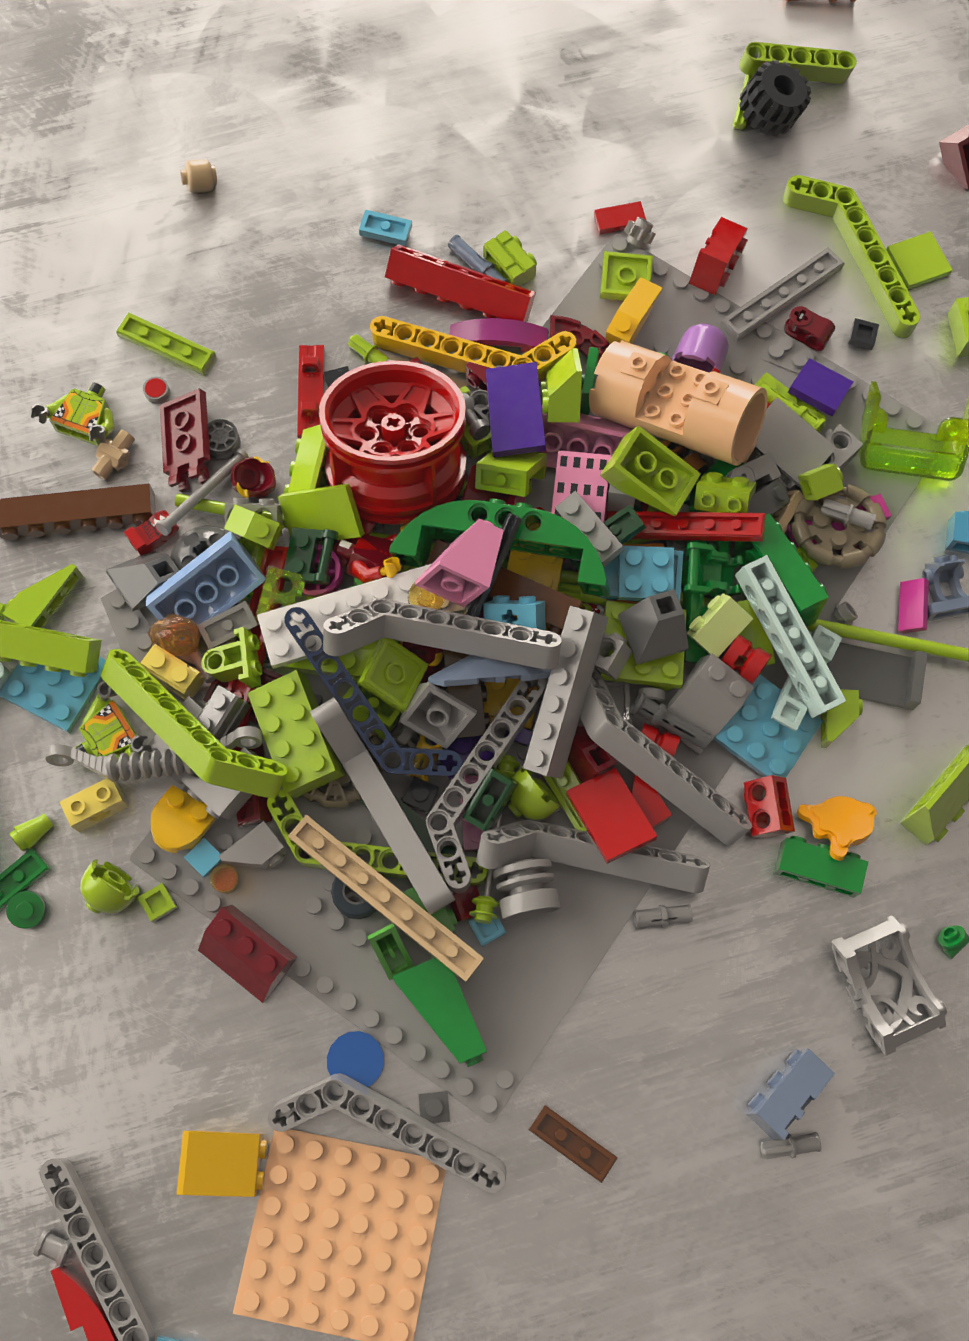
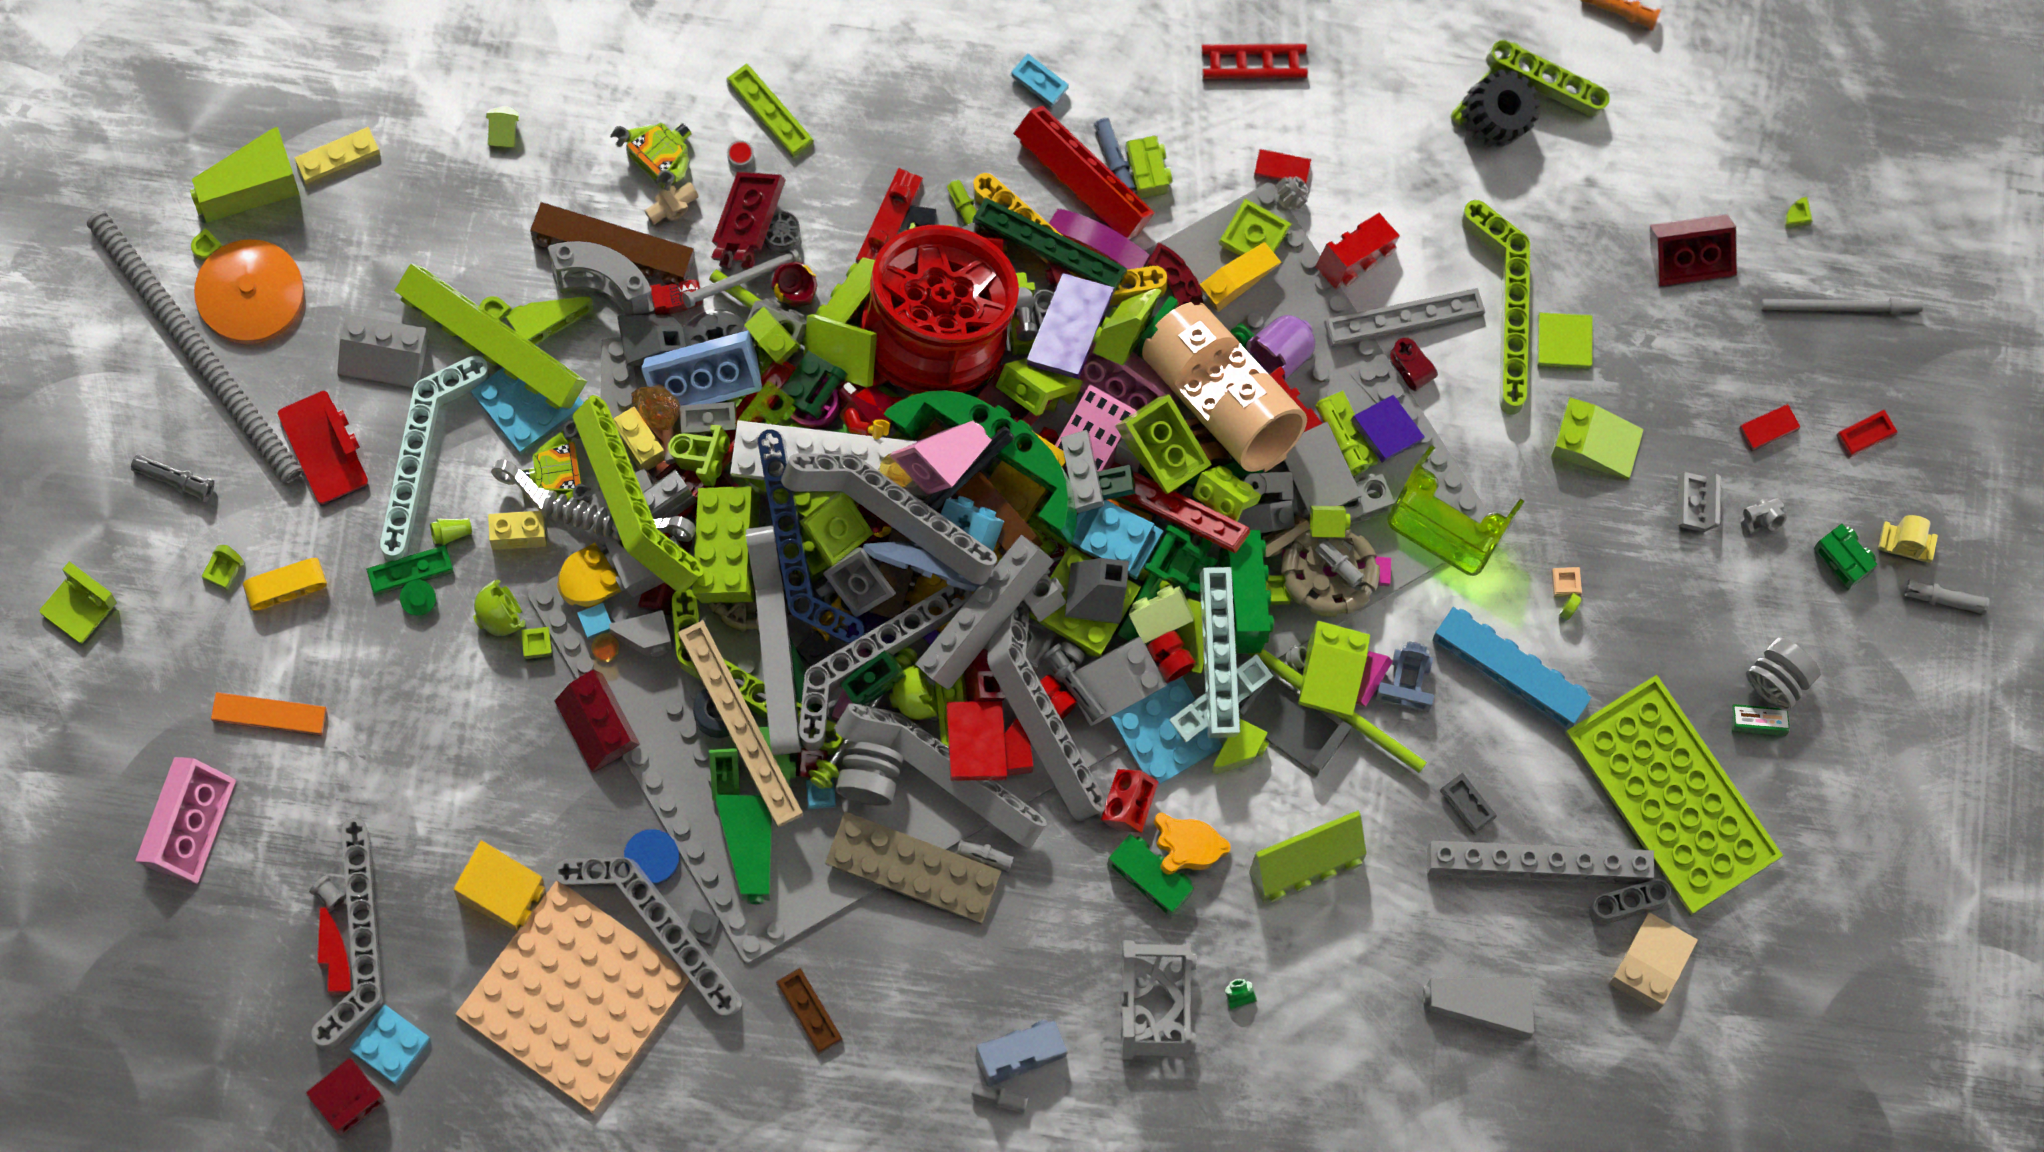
camera: 20 degrees right, 0 degrees up
black plate [848,318,879,350] -> none
none -> light grey fence [548,241,655,315]
none -> dark tan plate [825,811,1001,924]
none -> dark green tile [973,198,1127,293]
none -> red bar [1201,43,1308,79]
none -> lime slope [1298,620,1370,719]

